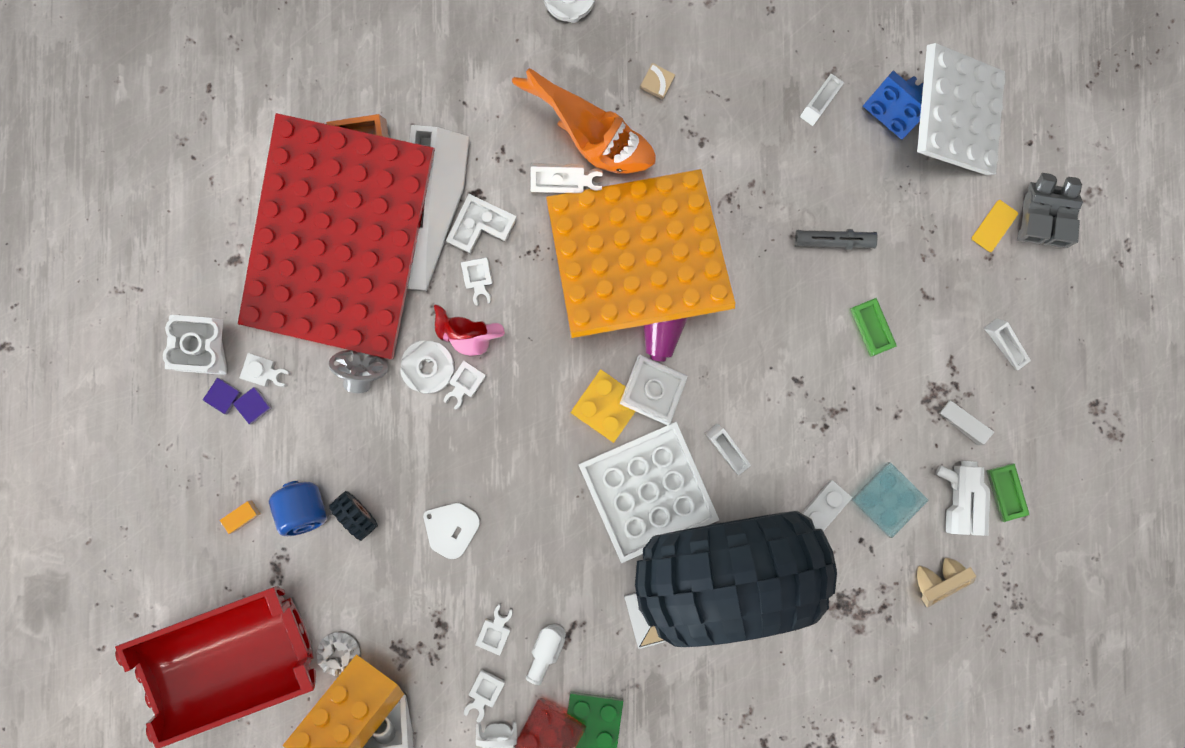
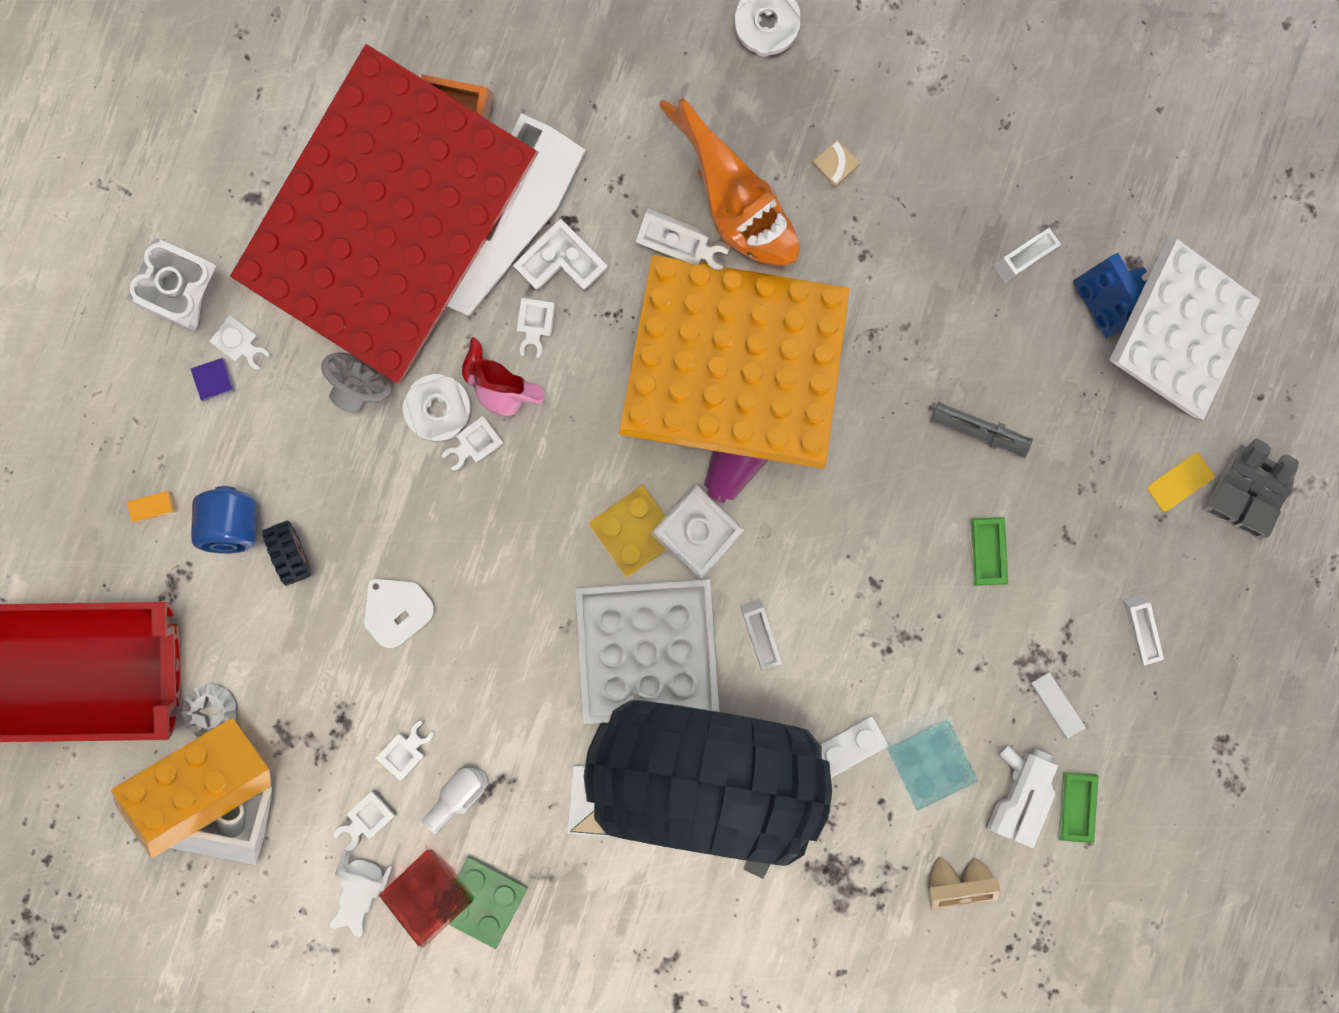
camera: 20 degrees right, 0 degrees up
dark purple tile [203,378,242,415] -> none

